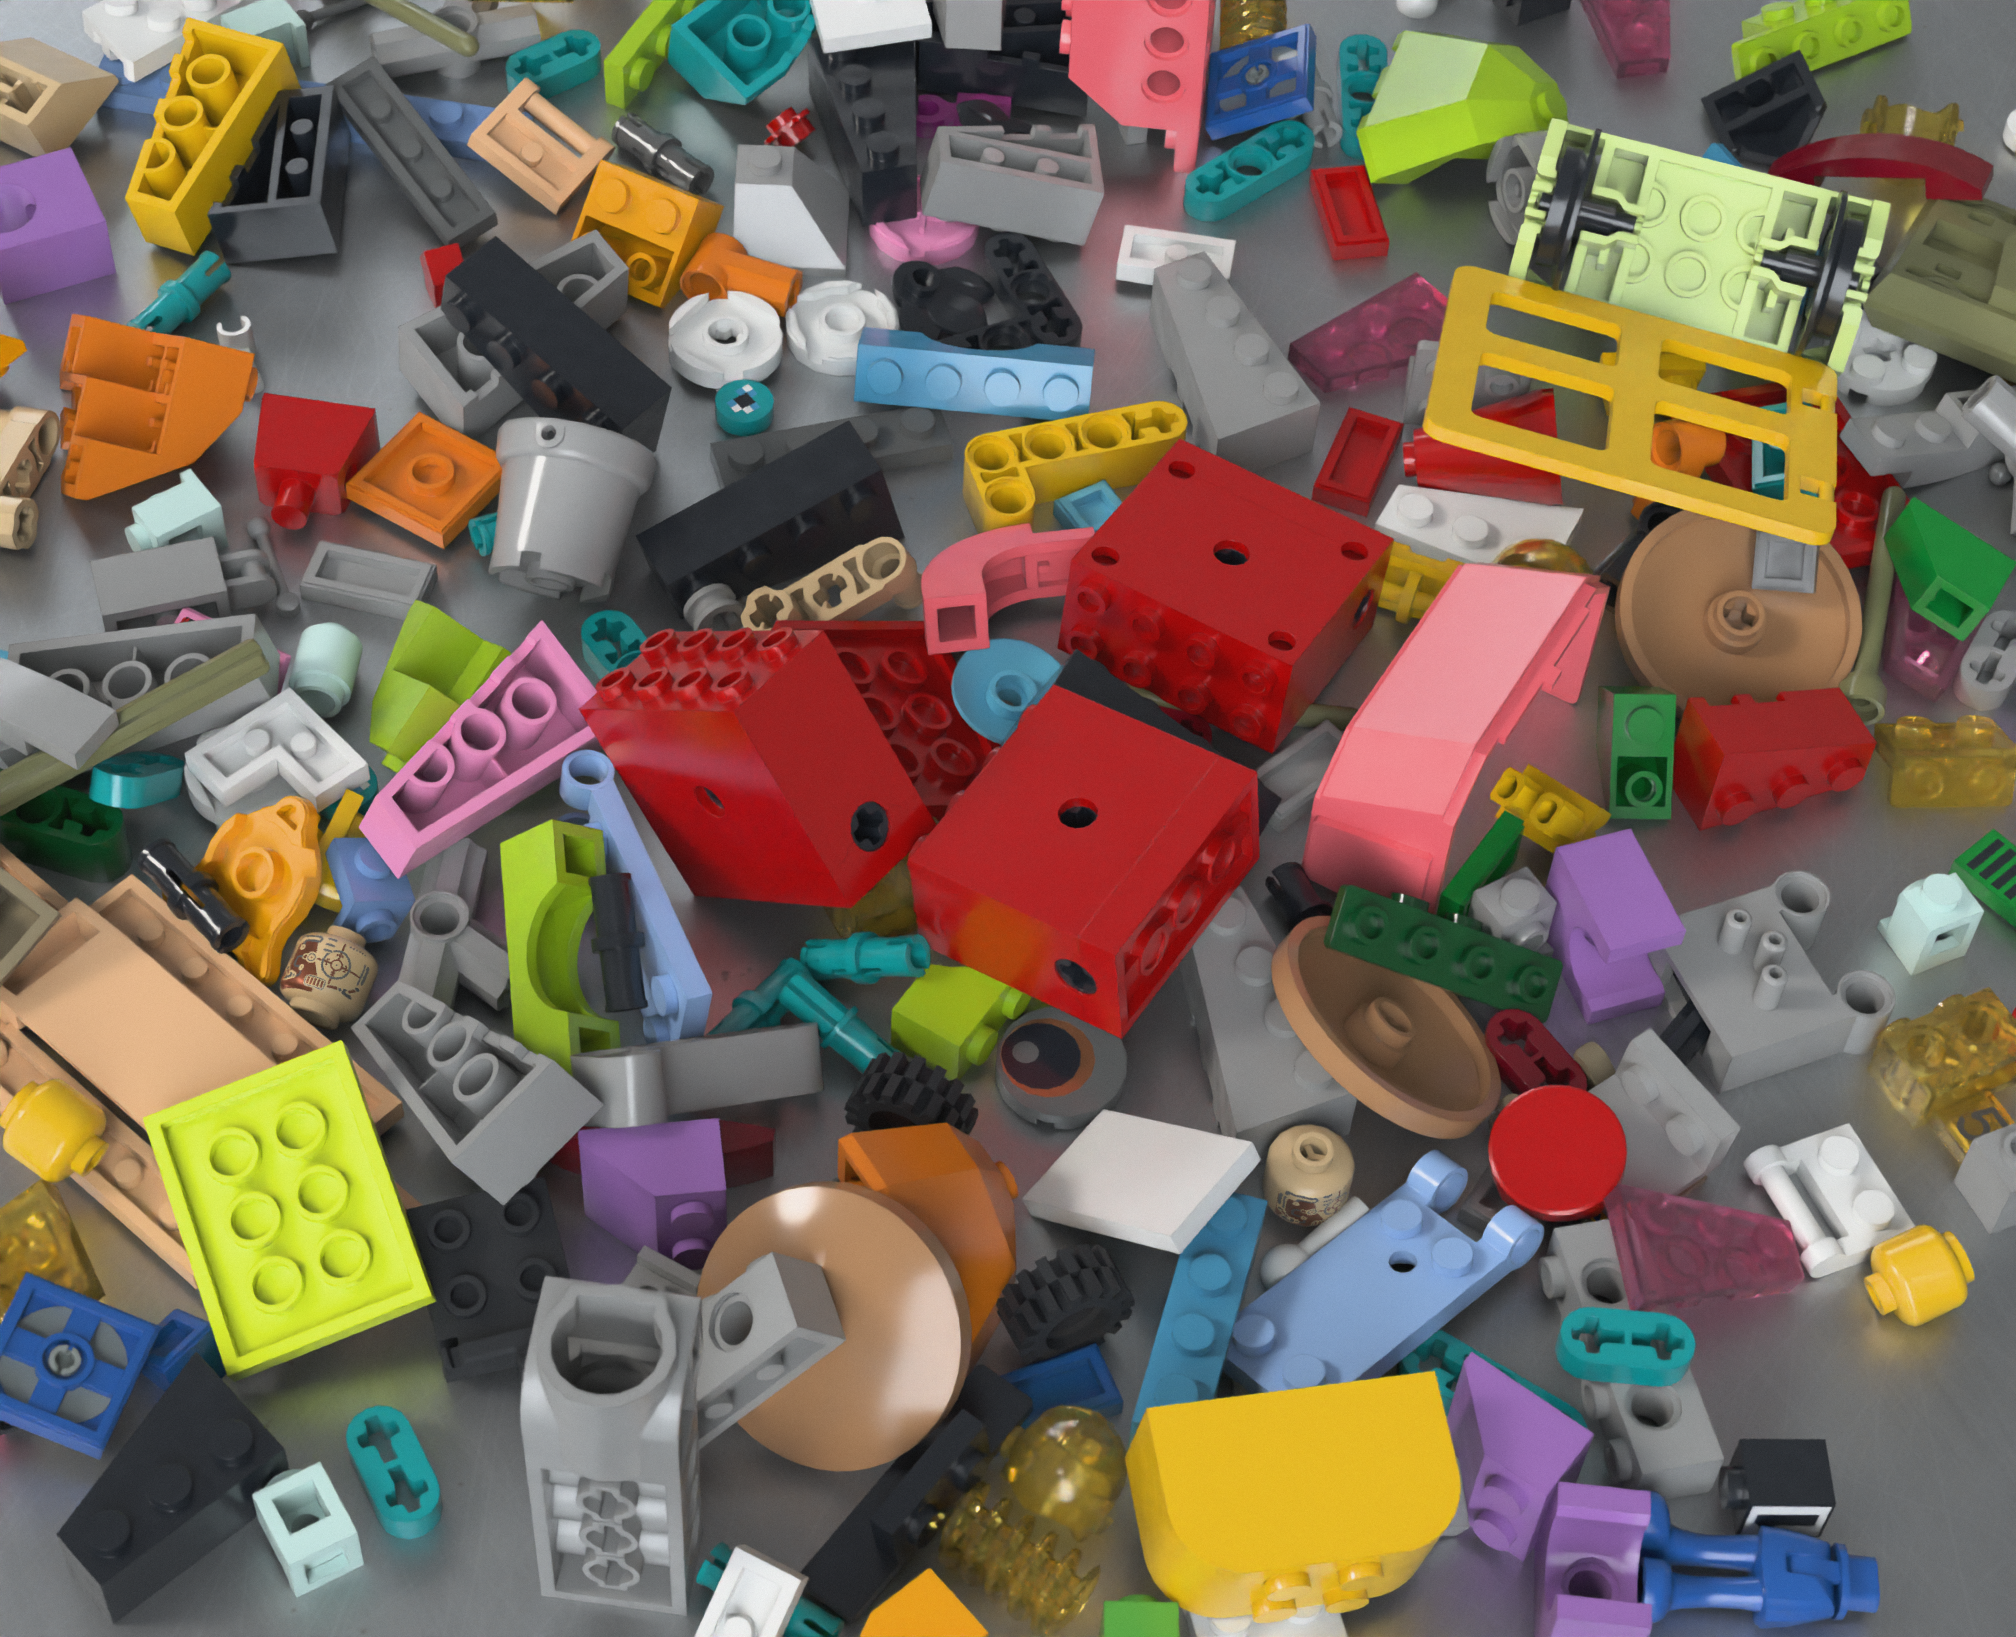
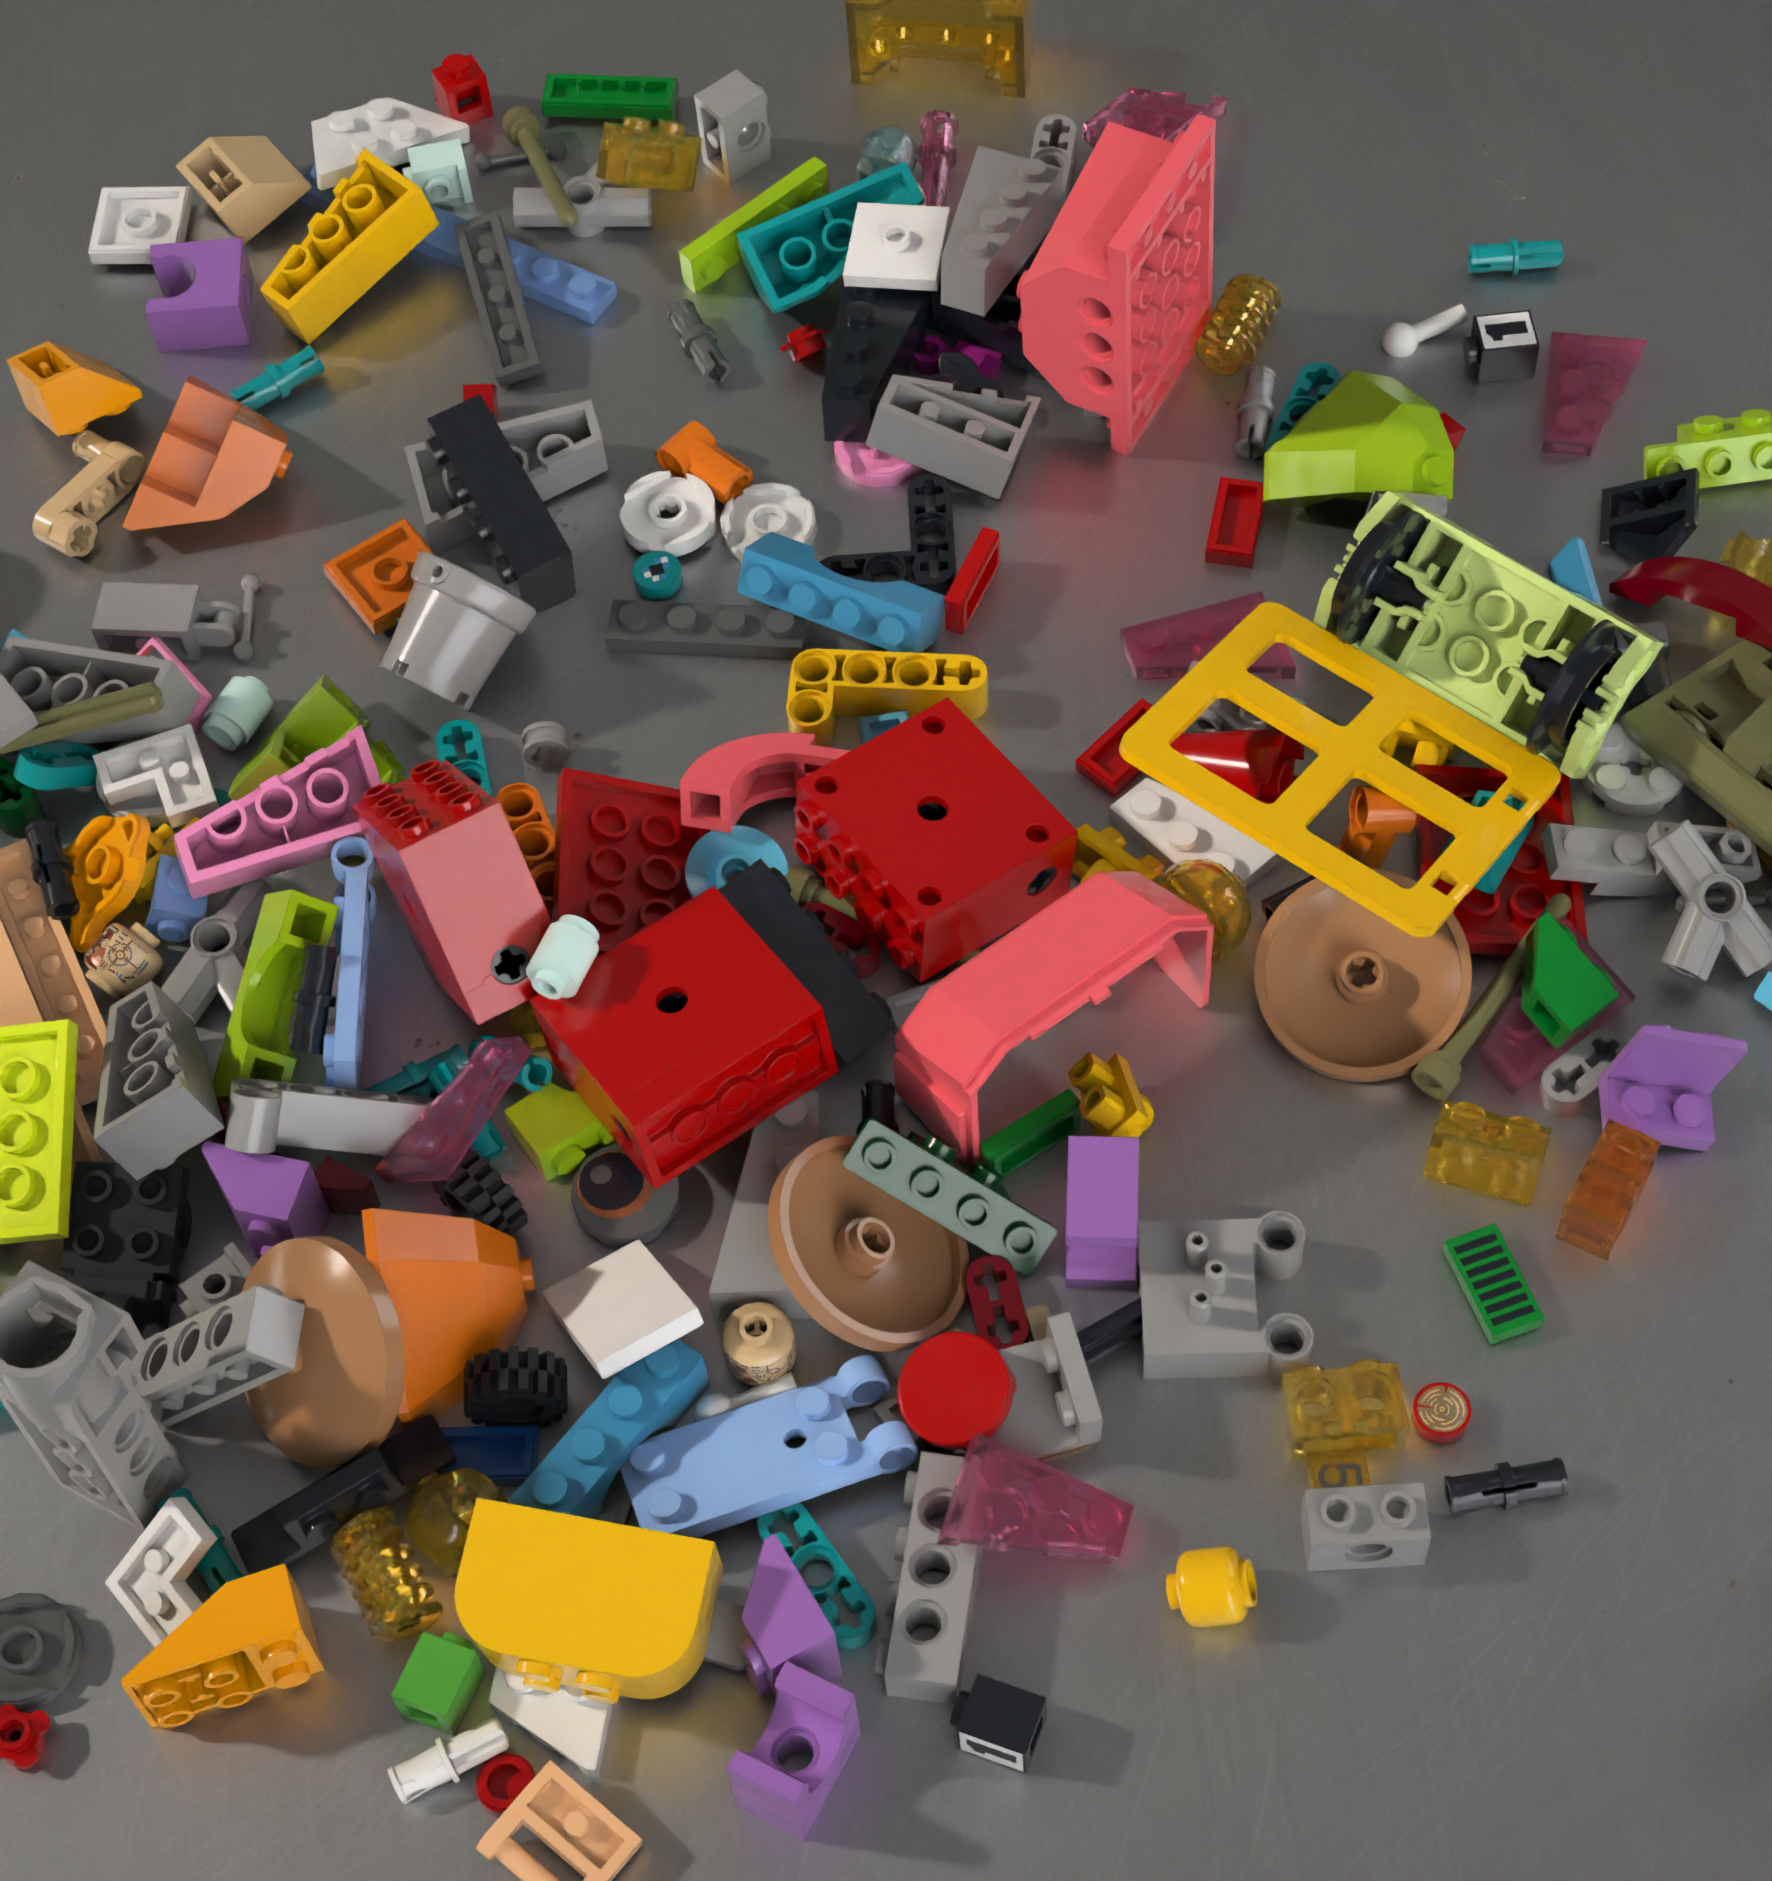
camera: 30 degrees right, 5 degrees up
light aqua brick [125,469,228,552] -> none
black wedge [207,85,351,264] -> none
white hand [216,316,265,393] -> none
red torso [254,393,381,530] -> none
light grey tile [300,540,438,620] -> none
light nougat plate [467,77,615,215] -> none
teal beam [506,29,601,100] -> none
light orange slope [571,159,724,308] -> none
black wedge [636,420,905,620] -> none
light grey slope [733,144,850,277] -> none
tan beam [740,537,922,631] -> none
black plate [891,261,995,341] -> none
white plate [1116,224,1236,285] -> none
light grey wedge [1149,251,1320,473] -> none
teal beam [1183,120,1315,222] -> none
blue piece [1205,23,1317,141] -> none
light grey brick [1467,866,1557,957] -> none
teal beam [1555,1307,1696,1387] -> none
green slope [1596,686,1676,819] -> none
blue piece [1637,1490,1880,1628] -> none
red wedge [1672,687,1877,831] -> none
white plate [1743,1123,1915,1278] -> none
flat silver tile [1752,530,1820,593] -> none
light aqua brick [1876,872,1984,976] -> none
none -> clear pink wing [373,1036,533,1184]
none -> light aqua brick [526,915,599,1000]
none -> red tile [944,526,1001,634]

